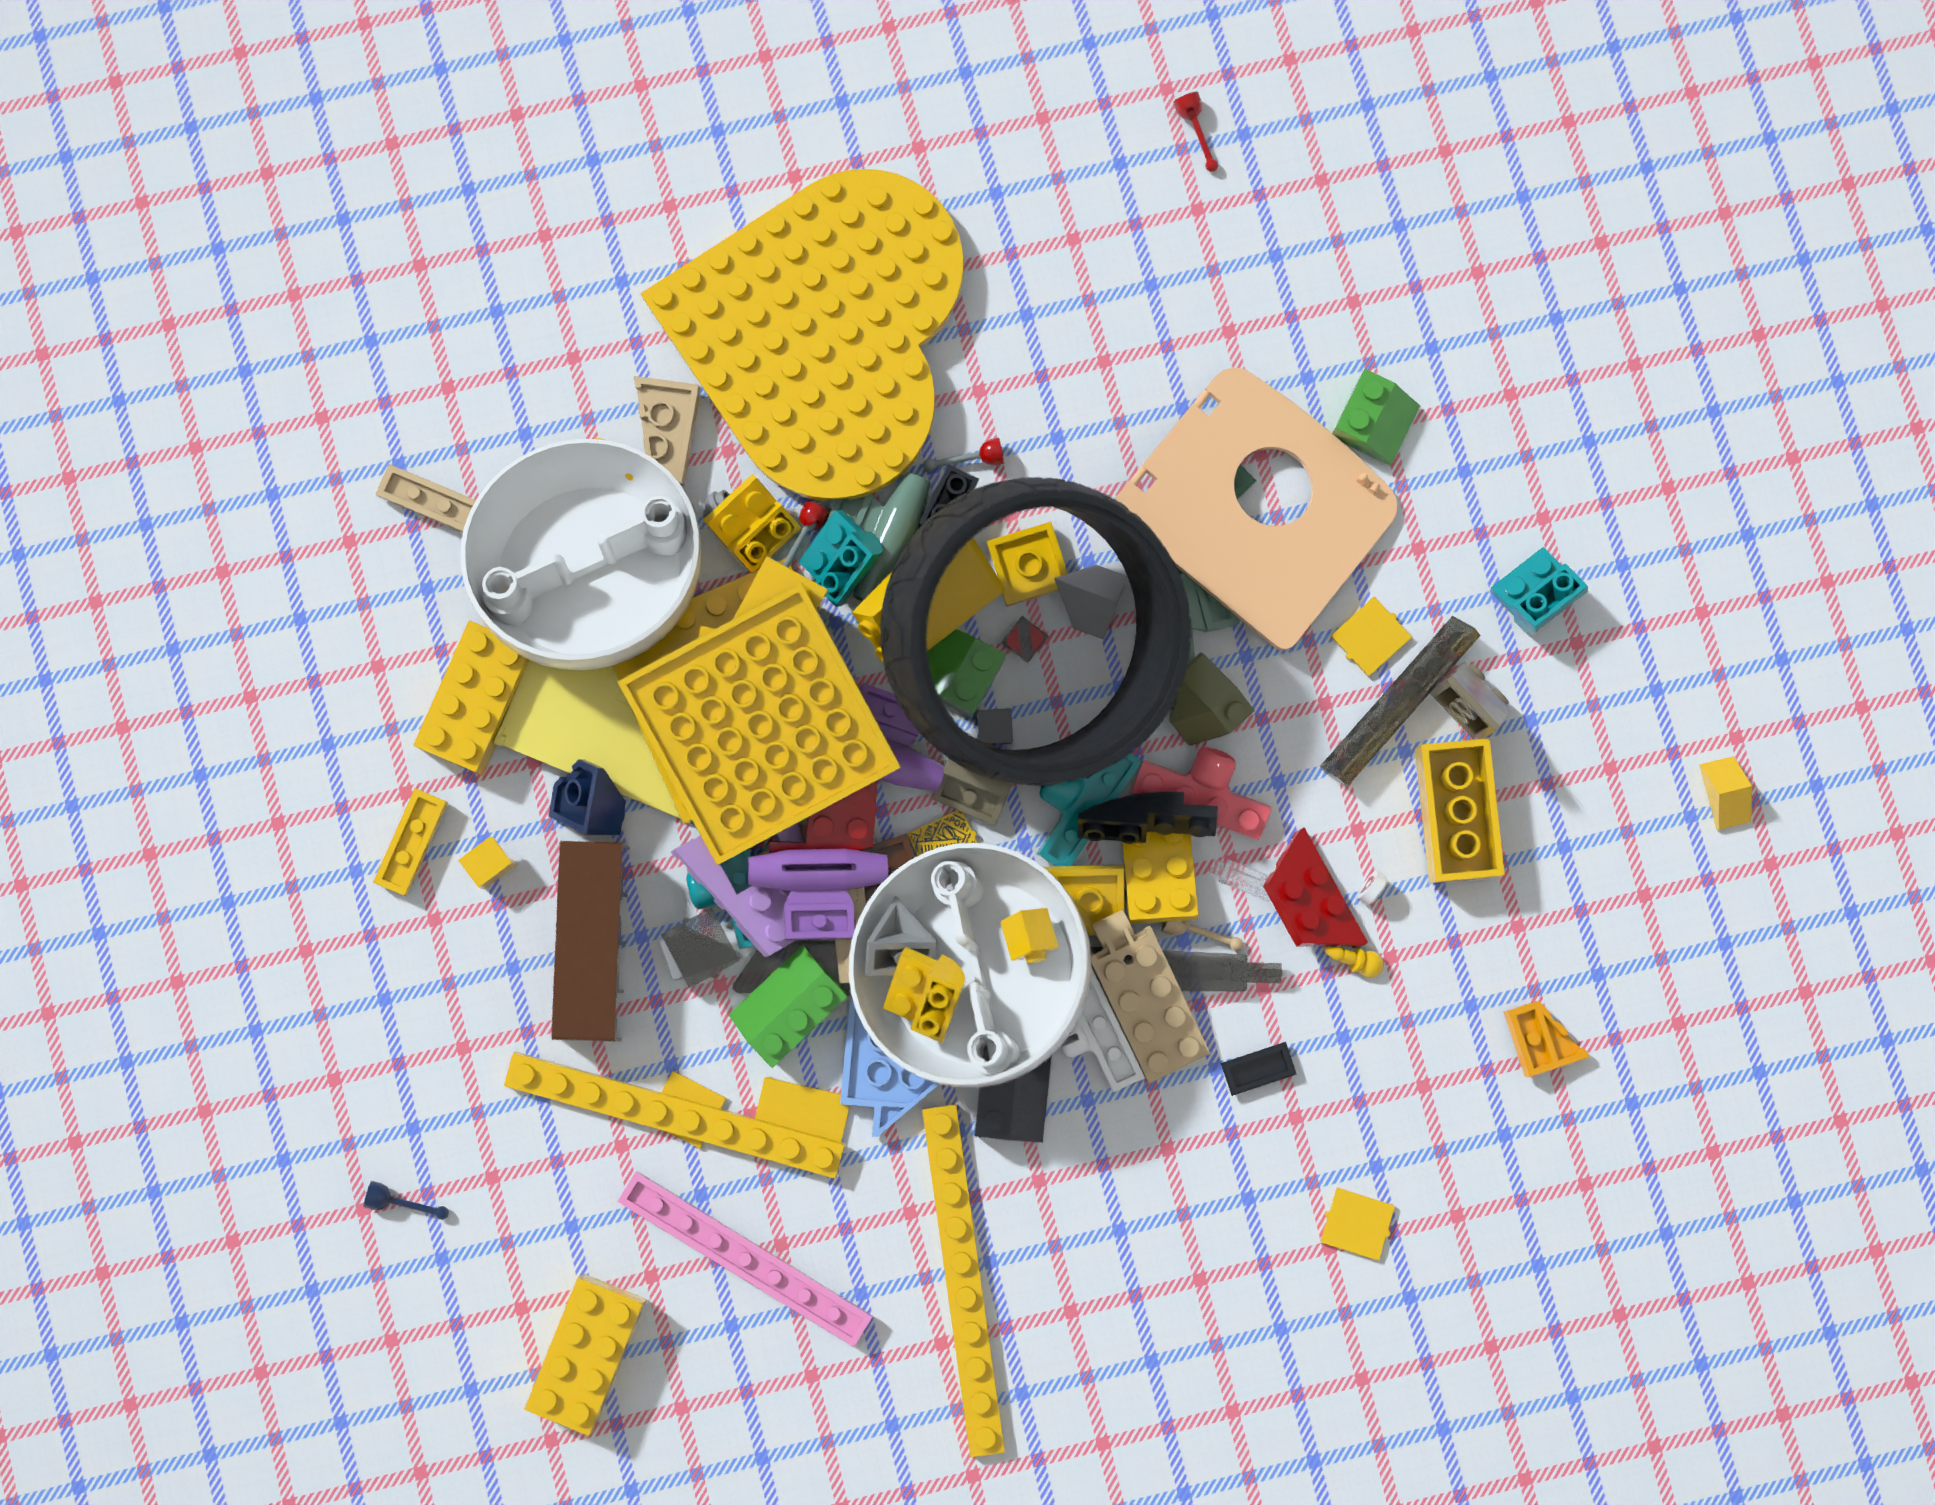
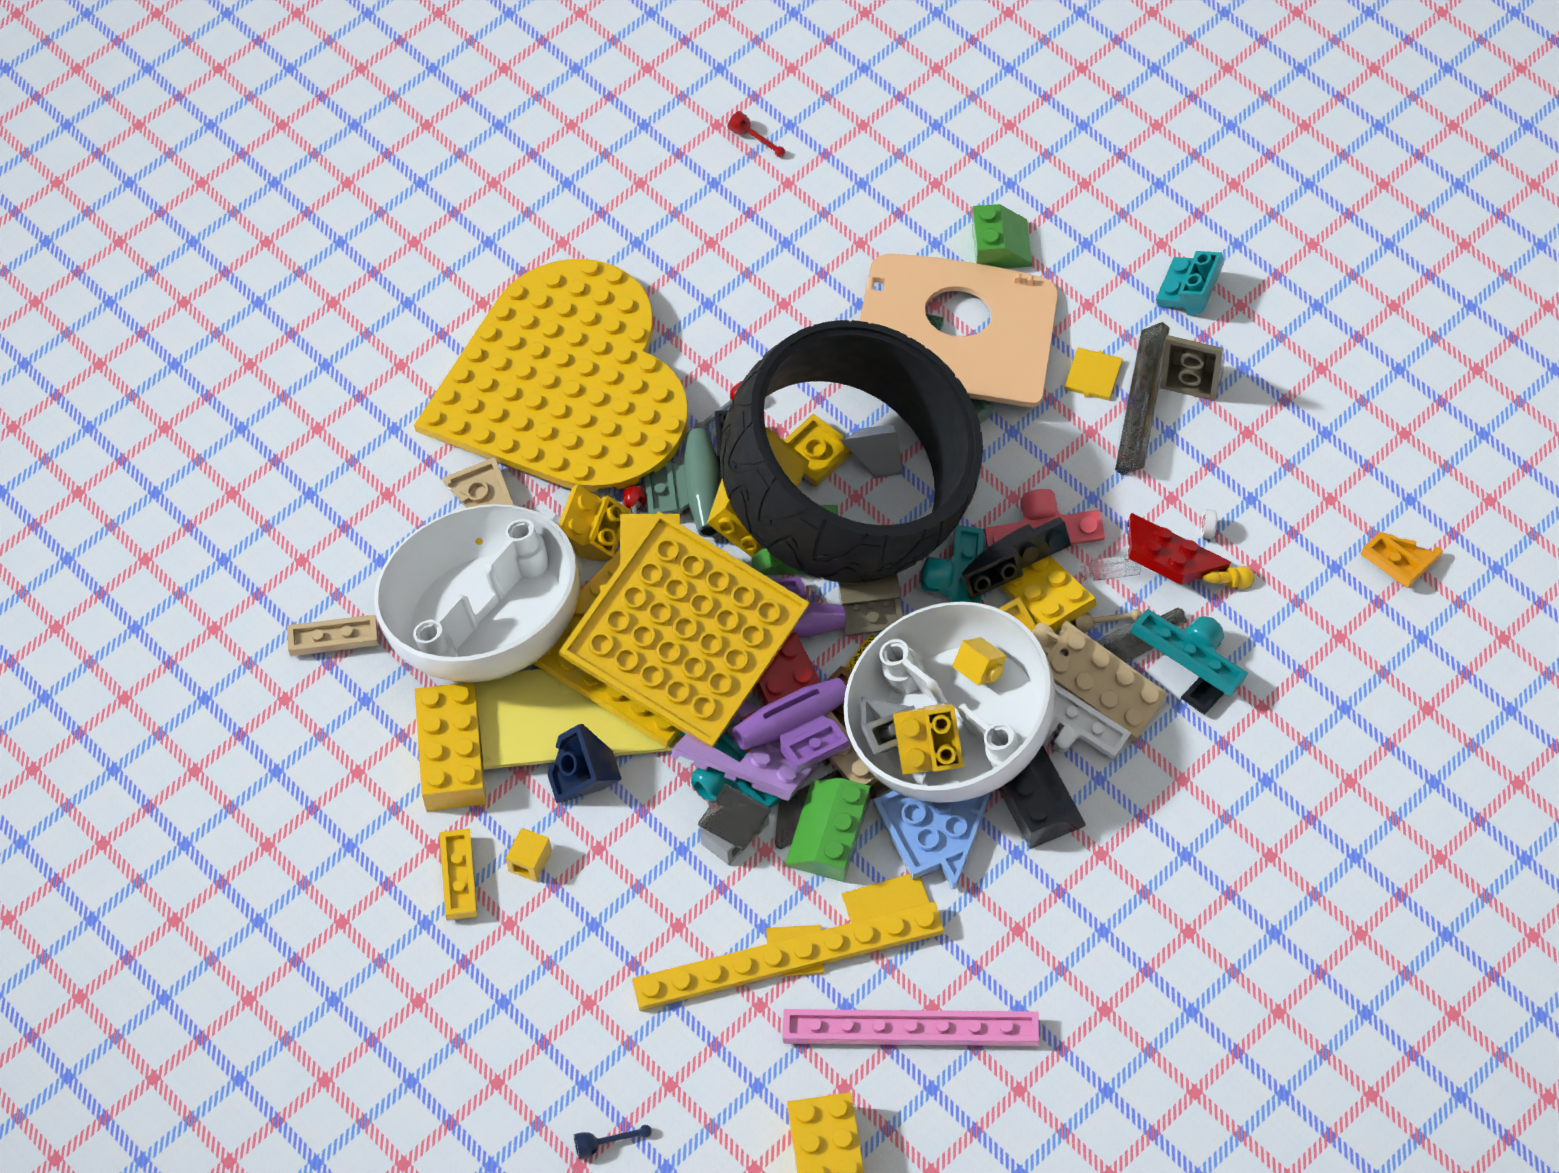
camera: 25 degrees left, 25 degrees down
reddish brown piece [551,841,630,1042] -> none
teal brick [799,510,883,607] -> none
yellow plate [922,1104,1005,1458] -> none
clear smoke tile [1001,616,1049,664] -> none
olive slope [1169,652,1255,746] -> none
yellow piece [1320,1187,1395,1261] -> none
yellow brick [1415,738,1505,884] -> none
yellow slope [1699,756,1752,830] -> none
none -> teal plate [1130,609,1248,697]

